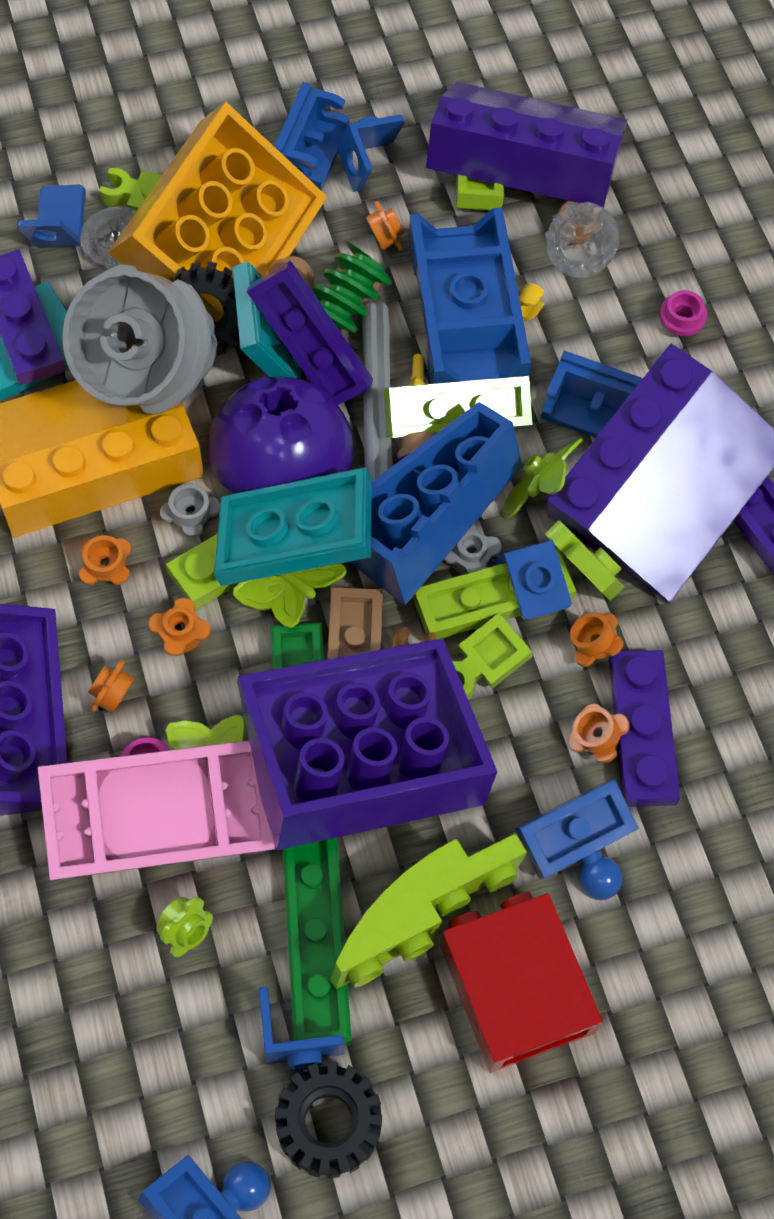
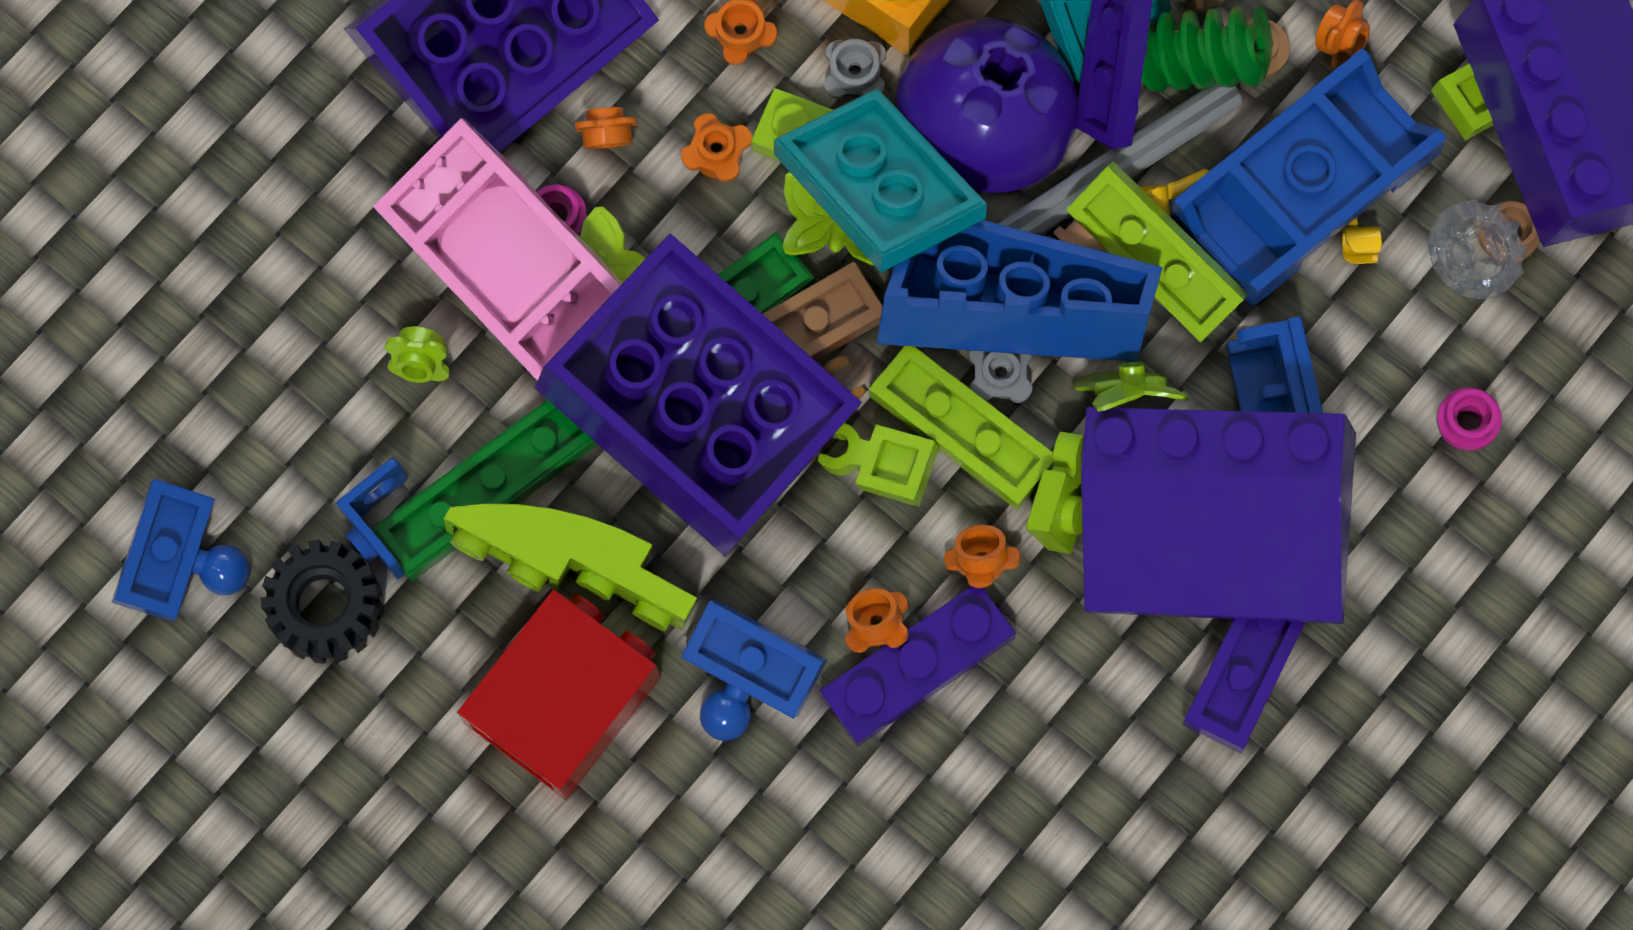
camera: 65 degrees right, 10 degrees up
blue bracket [493,540,572,620] -> none

